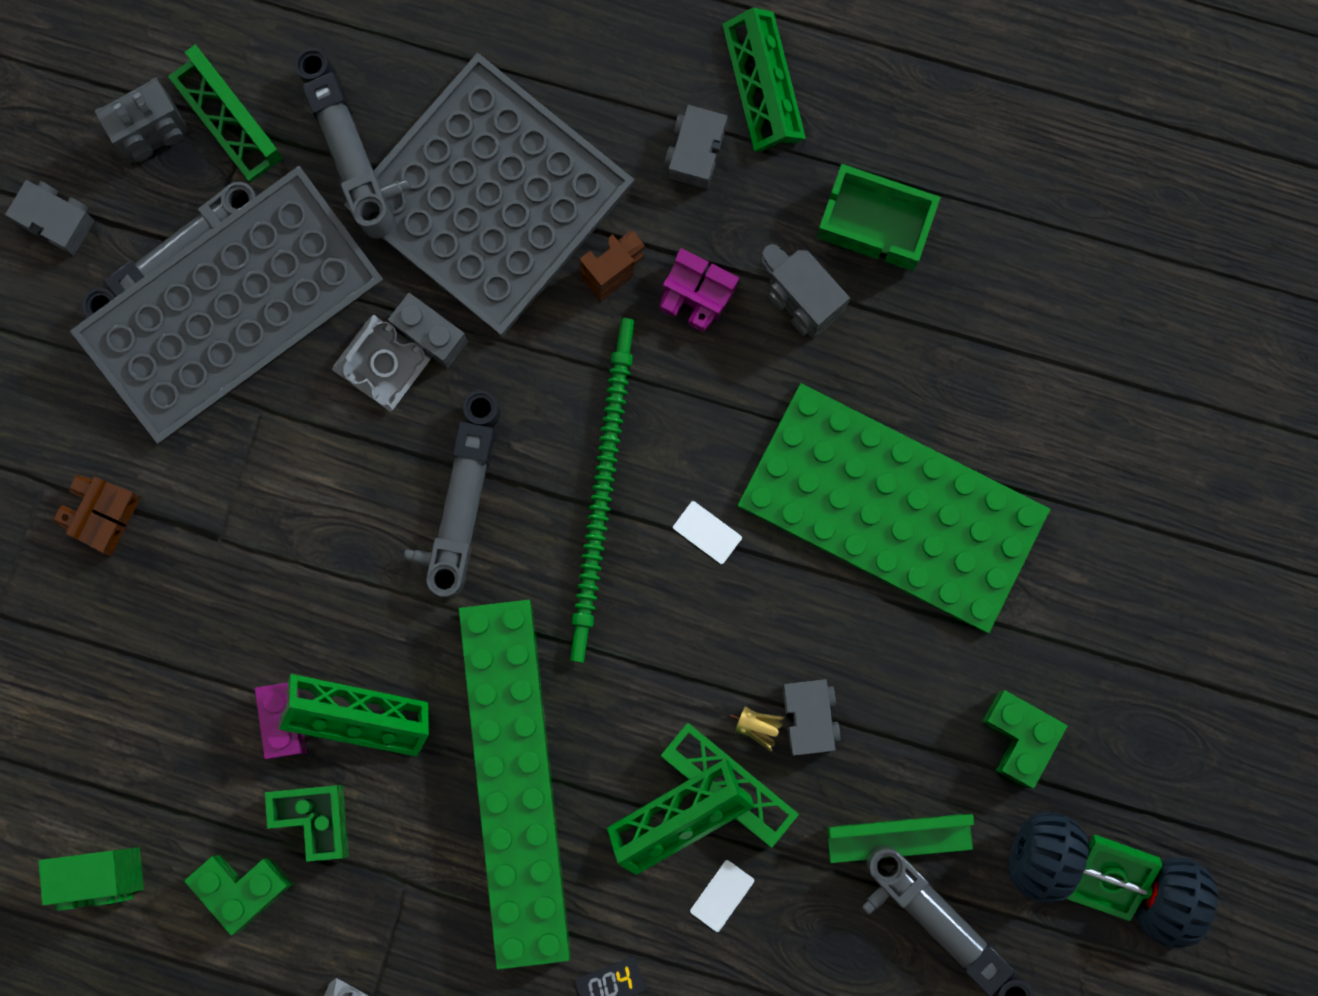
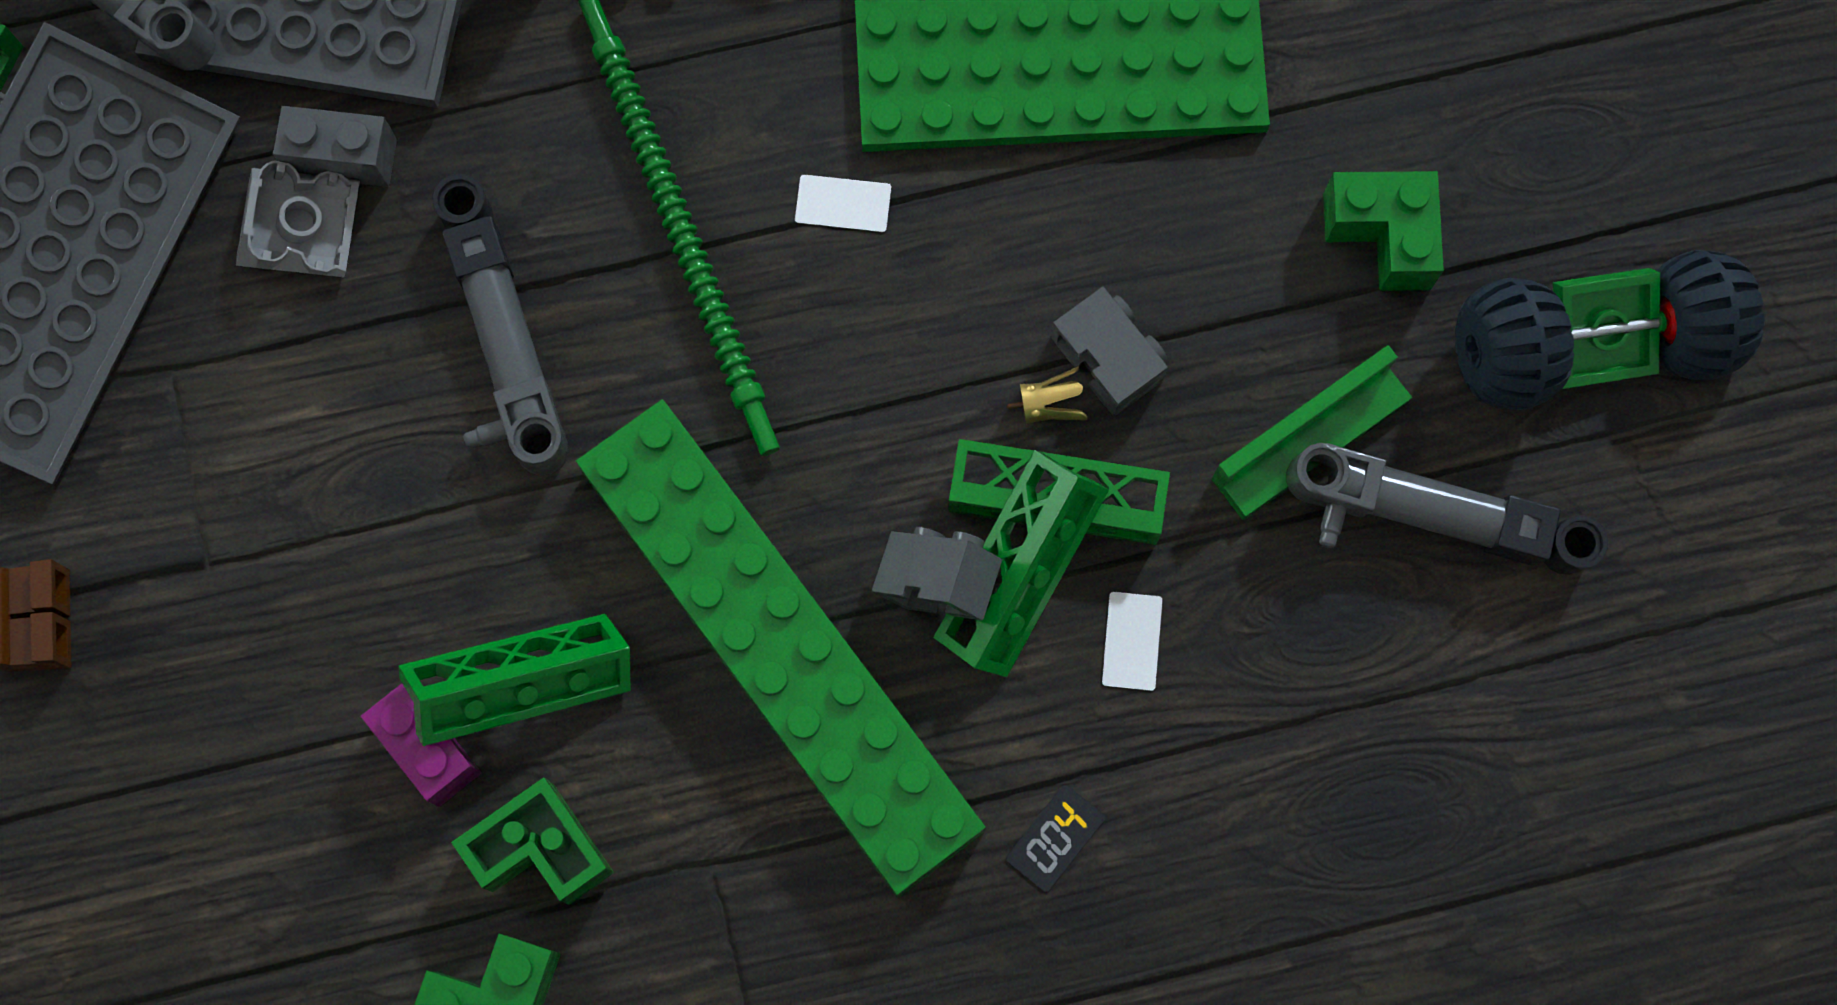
camera: 30 degrees left, 5 degrees down
none -> dark grey brick [872,527,1002,621]

